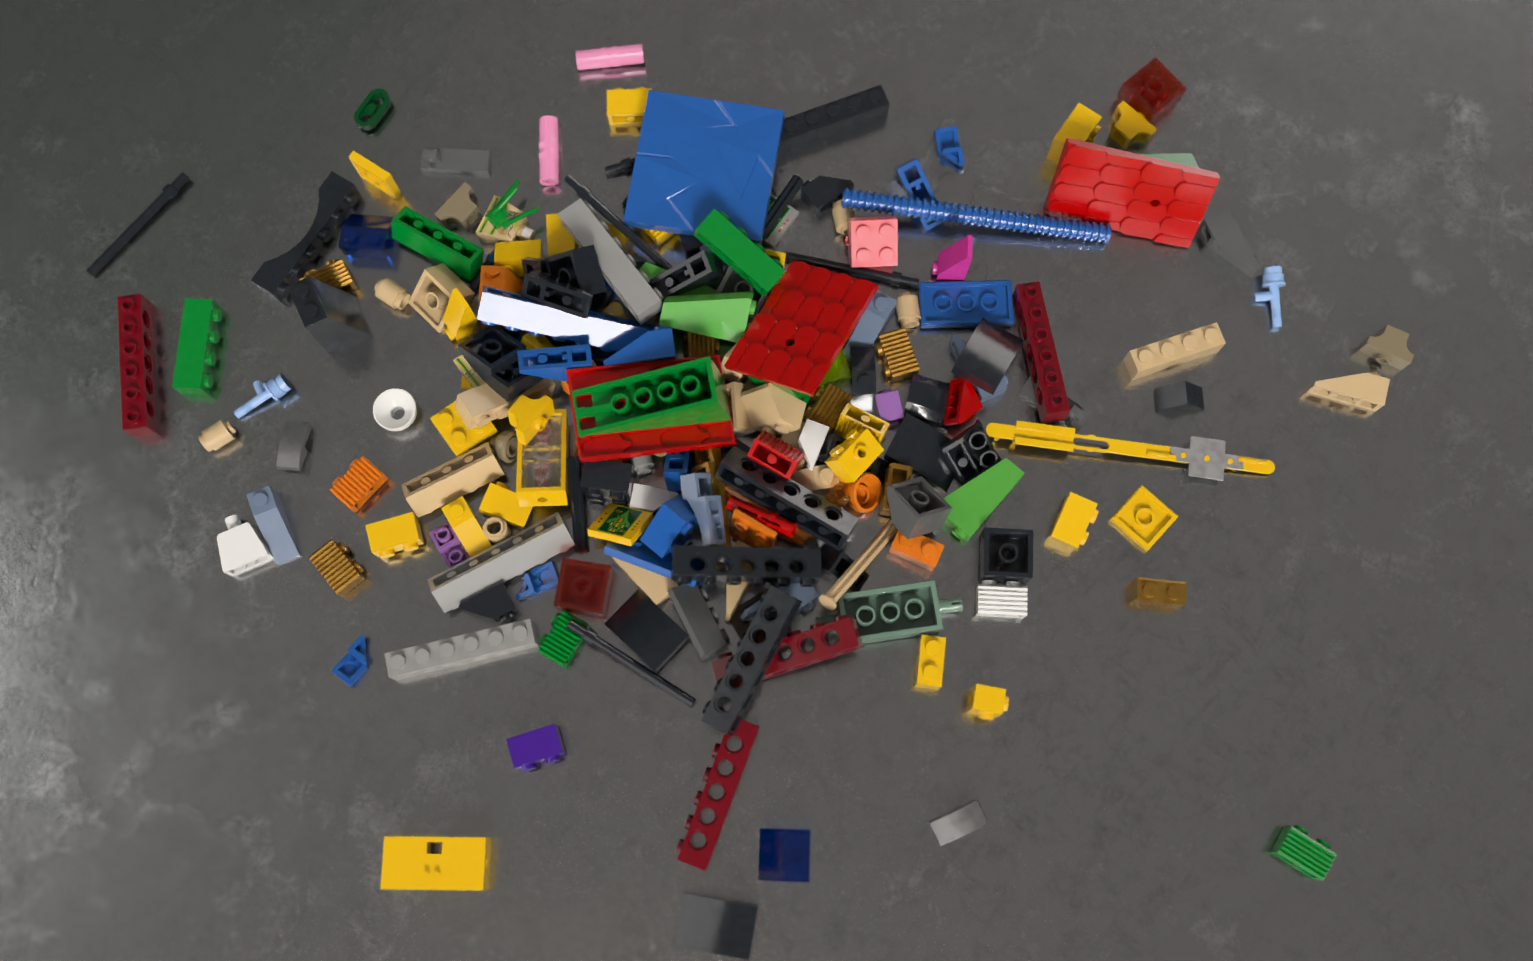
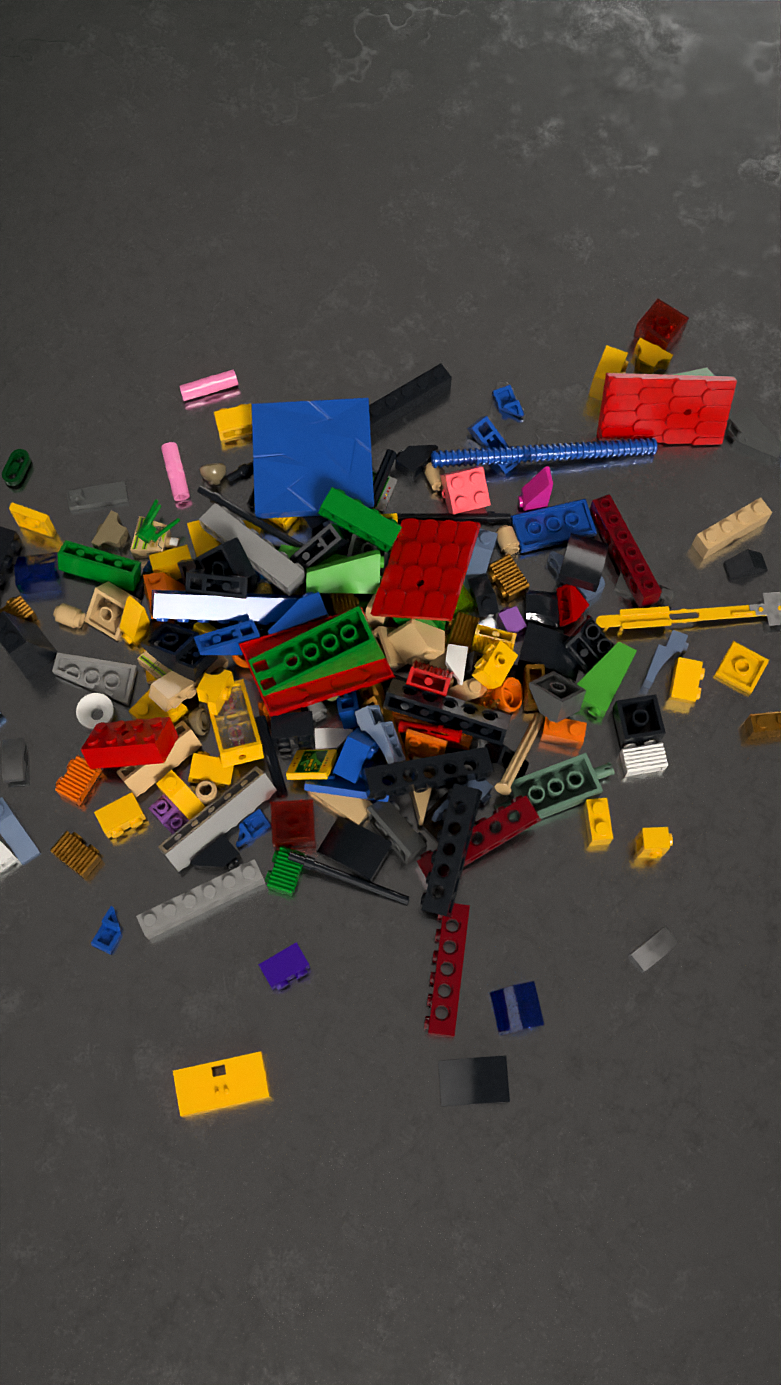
camera: 15 degrees left, 5 degrees down
none -> light grey wing [52,652,138,706]
none -> red brick [80,717,179,769]
none -> dark tan brick [199,463,226,486]
none -> sand blue slope [642,630,689,689]

